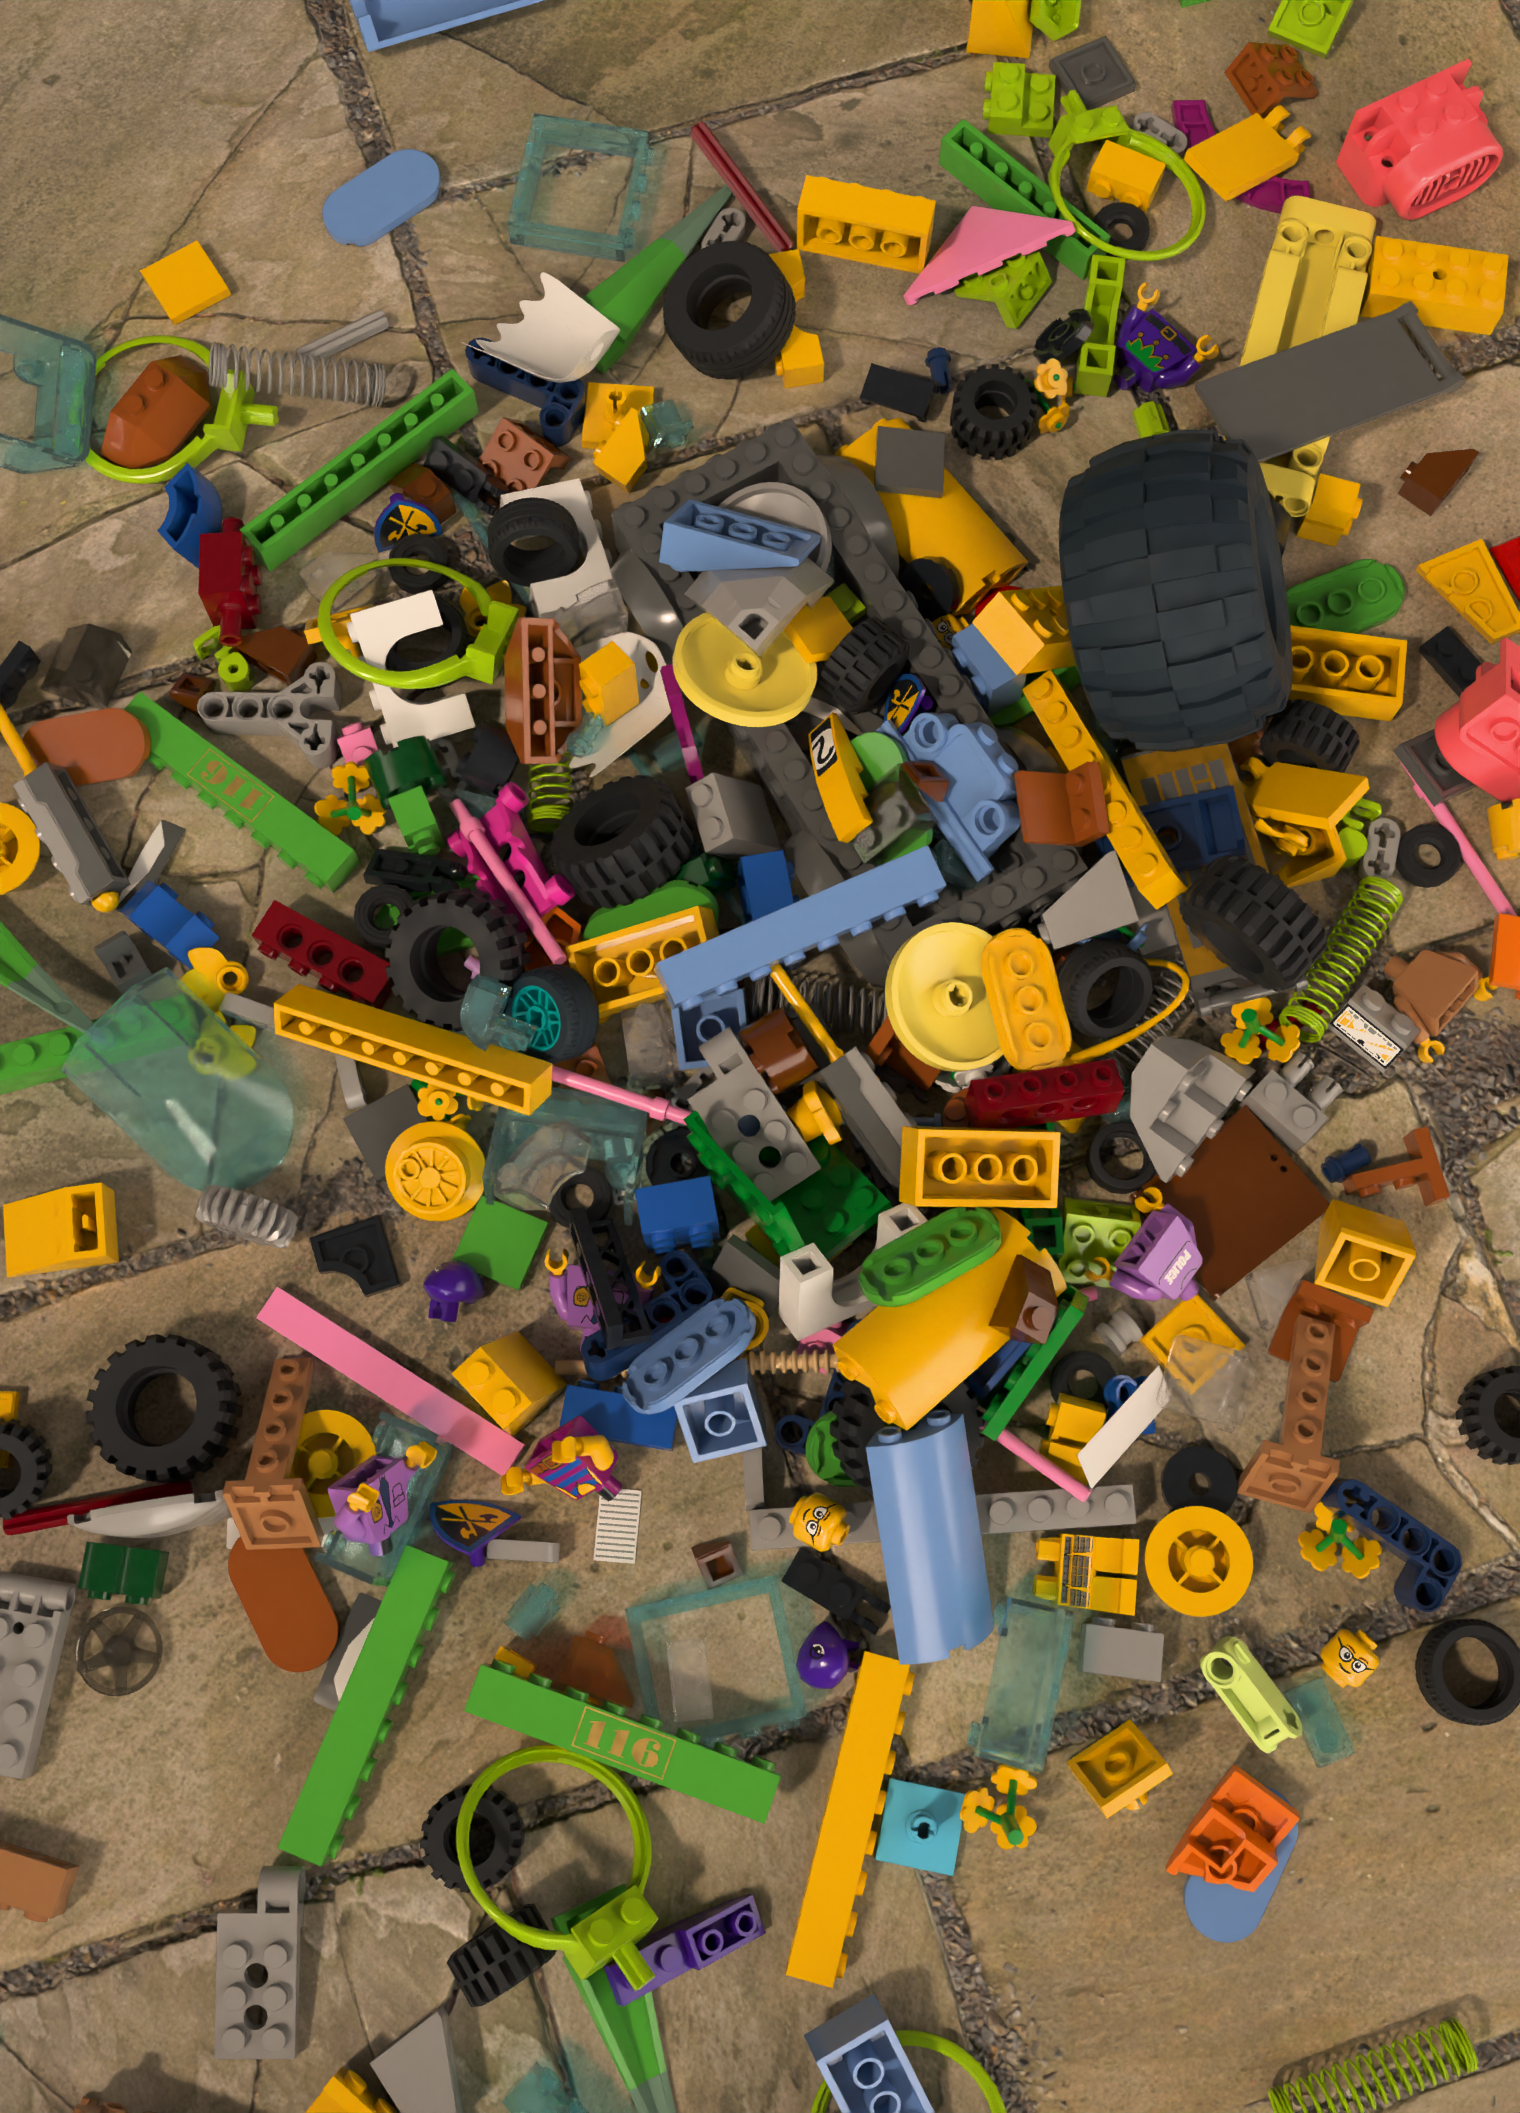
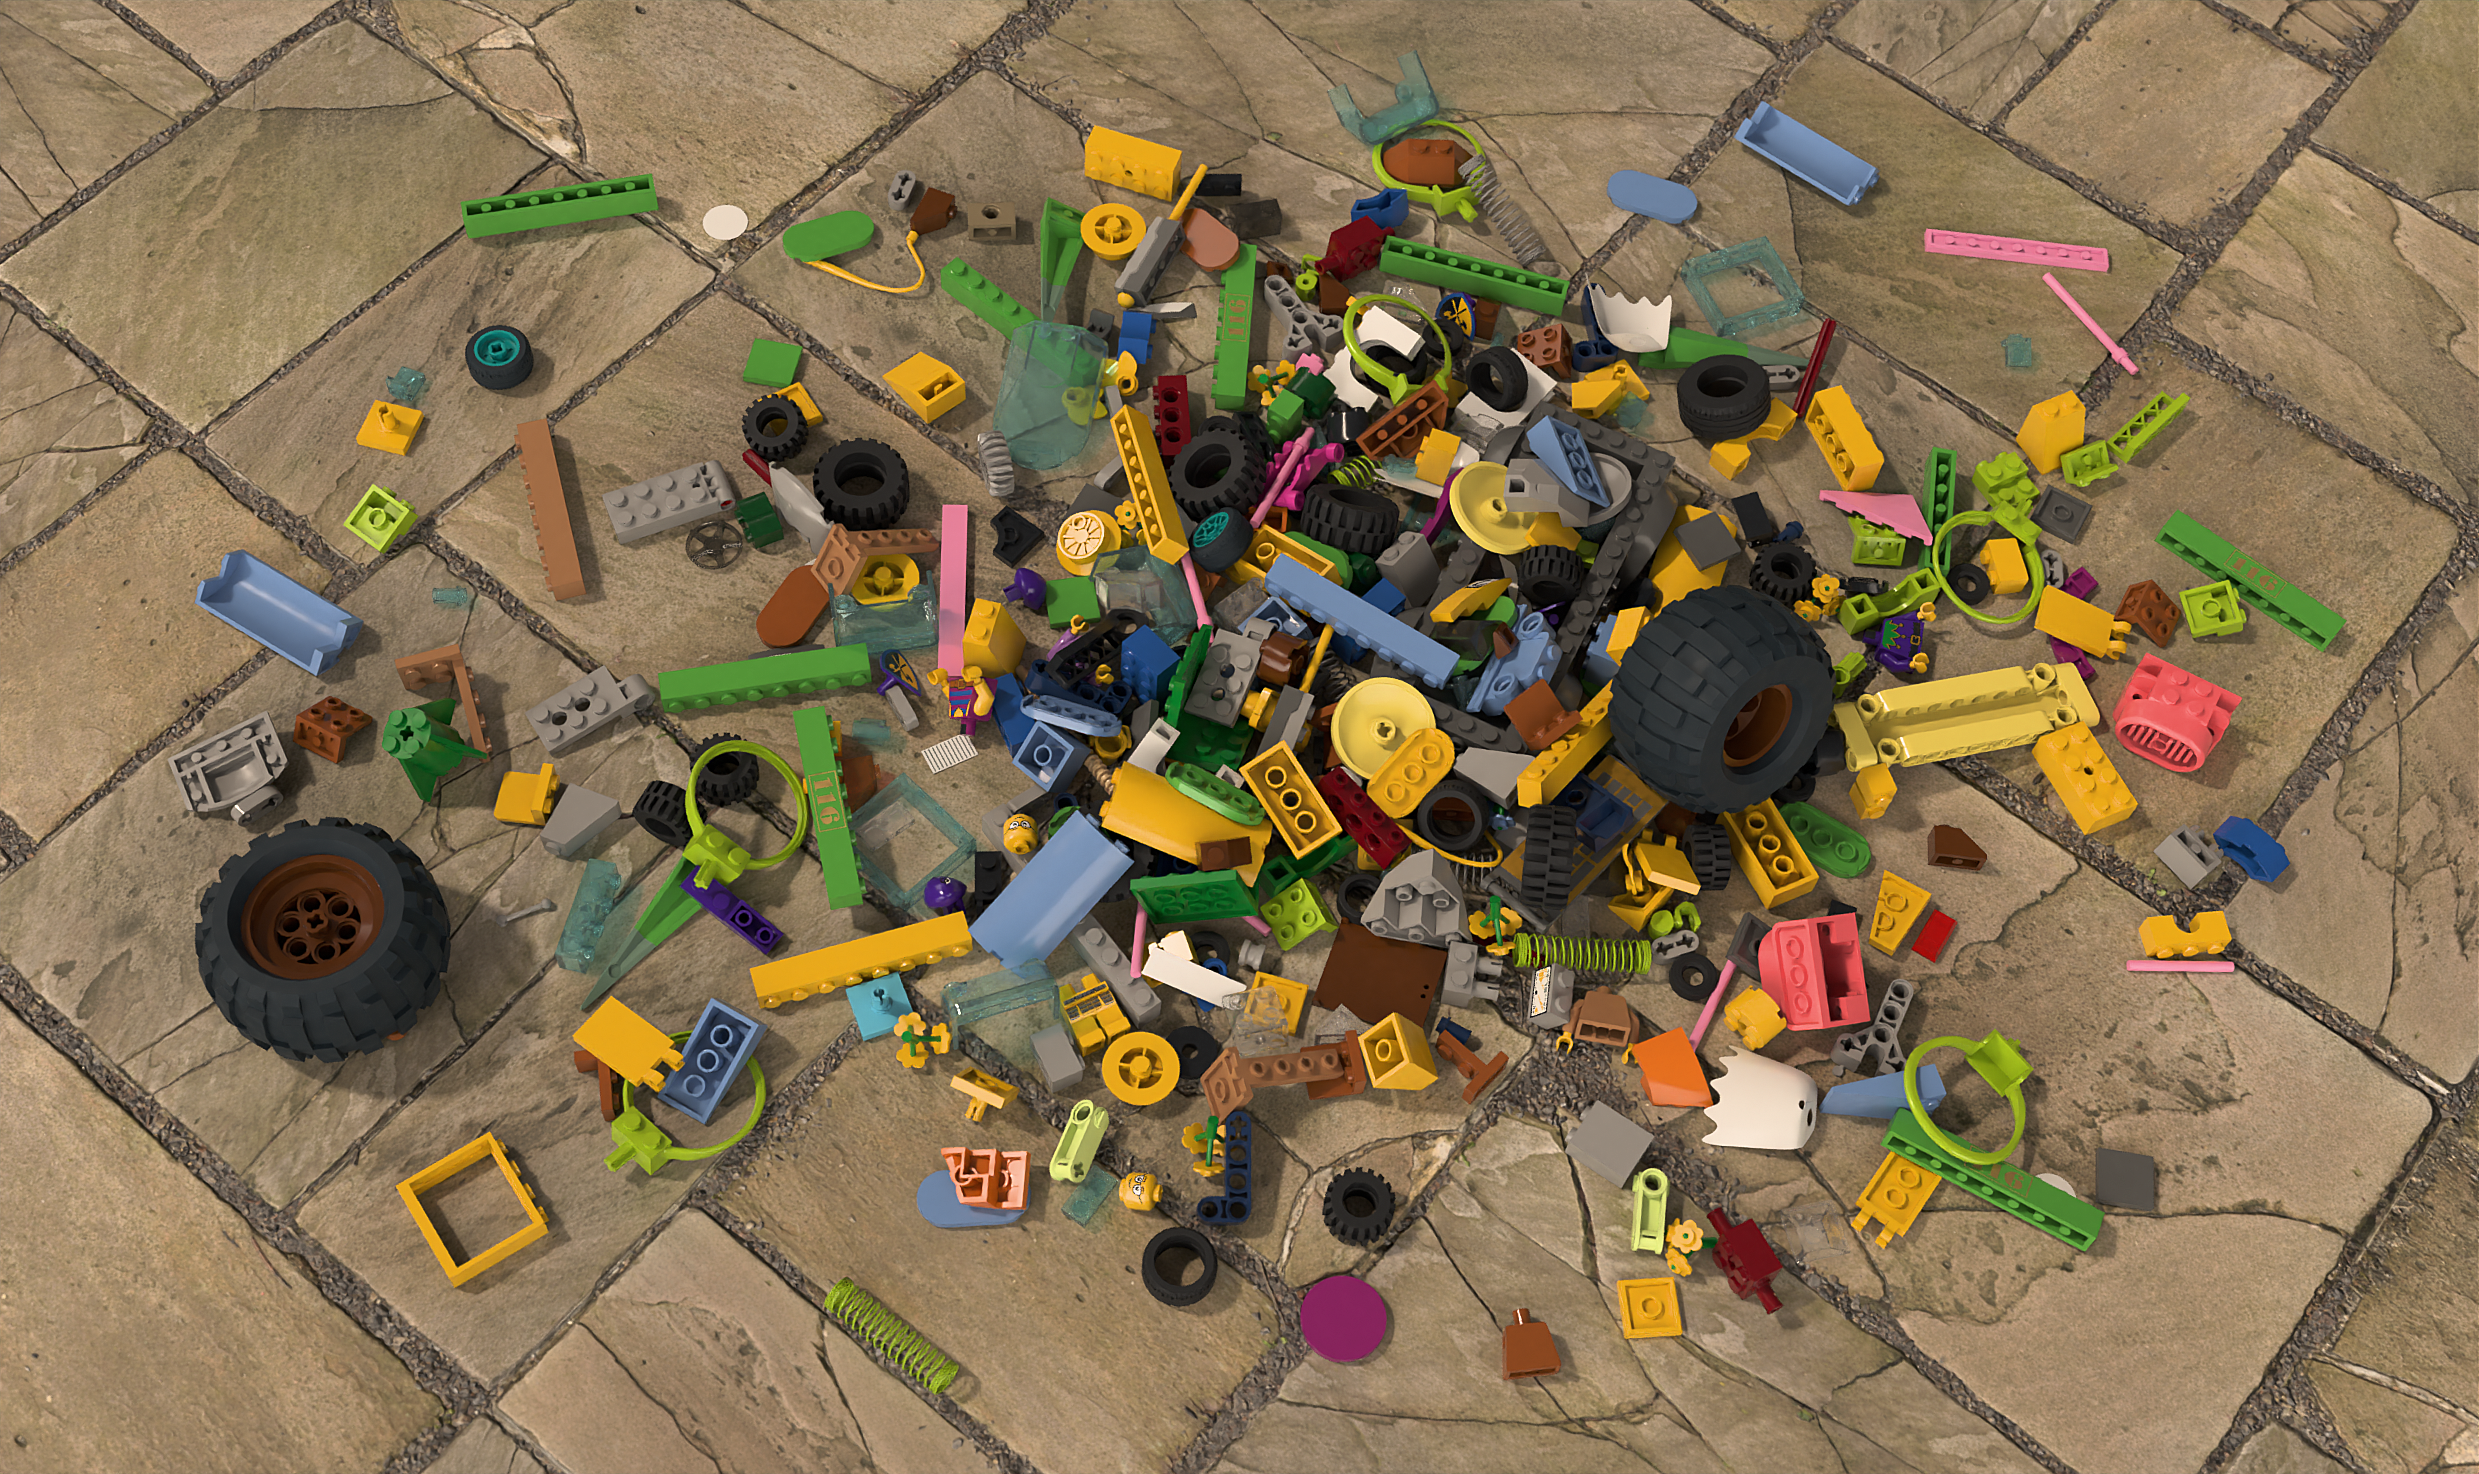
camera: 50 degrees right, 15 degrees down
yellow tile [140,240,231,326] -> none
light grey axle [296,310,389,367] -> none
medium lavender torso [328,1441,437,1556] -> none
black hinge [423,436,510,515] -> none
clear light blue brick [460,974,537,1051] -> none
reddish brown slope [691,1541,744,1590] -> none
medium lavender torso [1084,1187,1203,1301] -> none
dark grey flag [1194,301,1466,463] -> none

